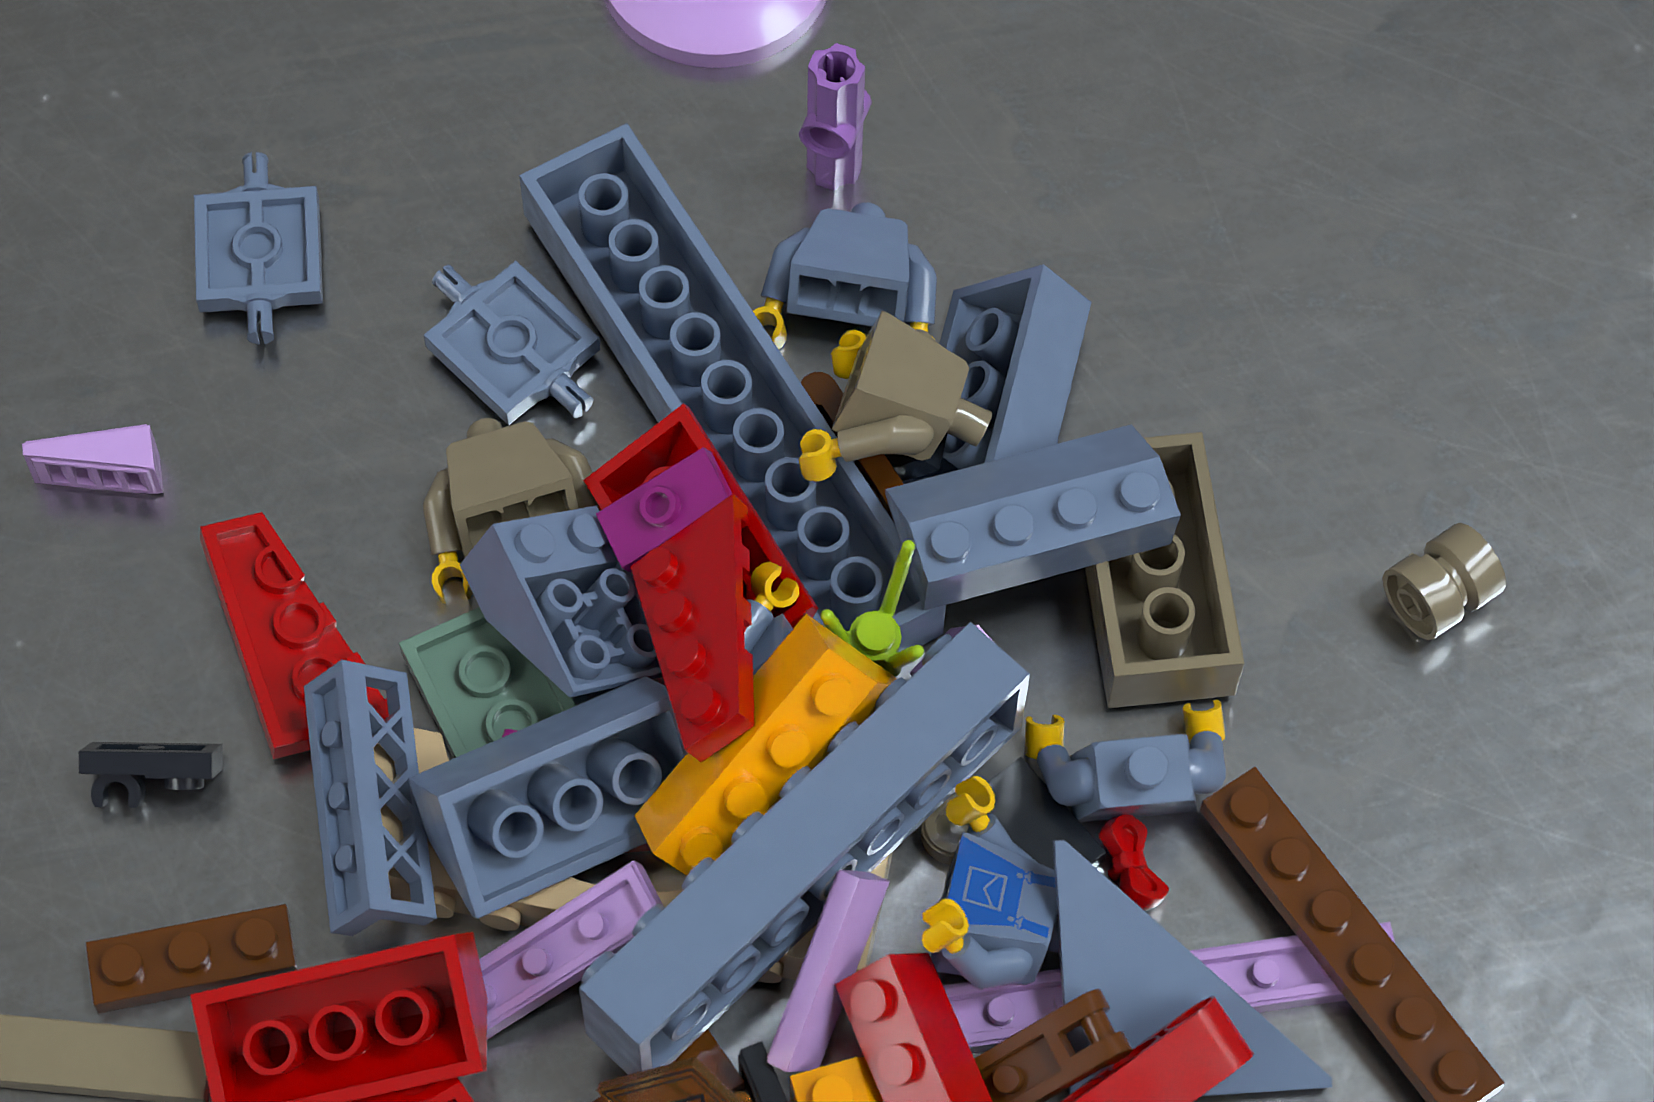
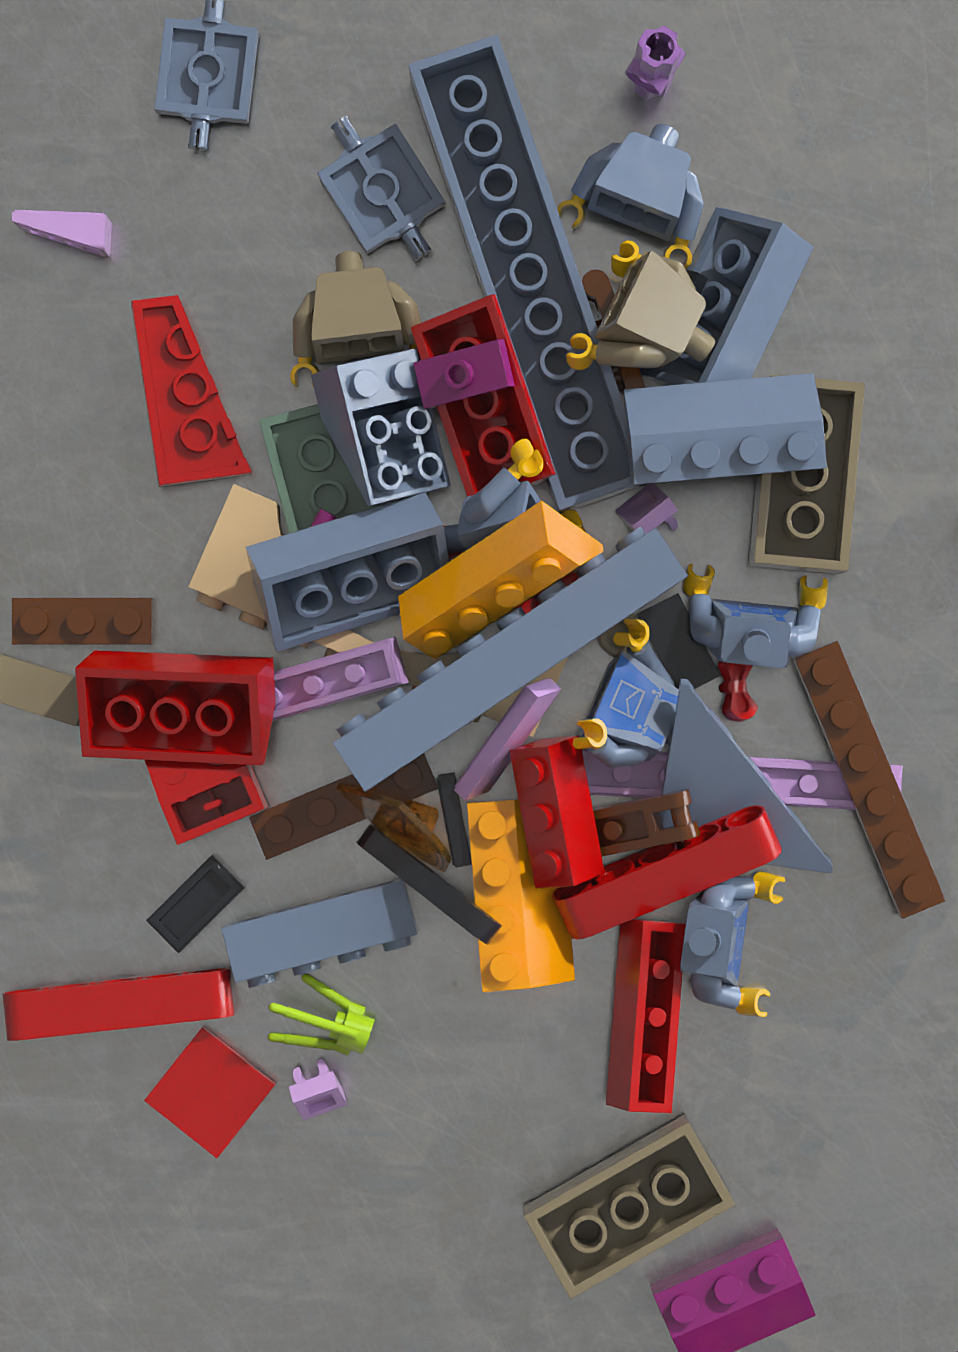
camera: 15 degrees right, 25 degrees up
black plate [79,742,223,808] -> none
sand blue fence [304,660,437,936] -> none
red wing [630,494,755,762] -> none
lime plant [821,540,924,677] -> none

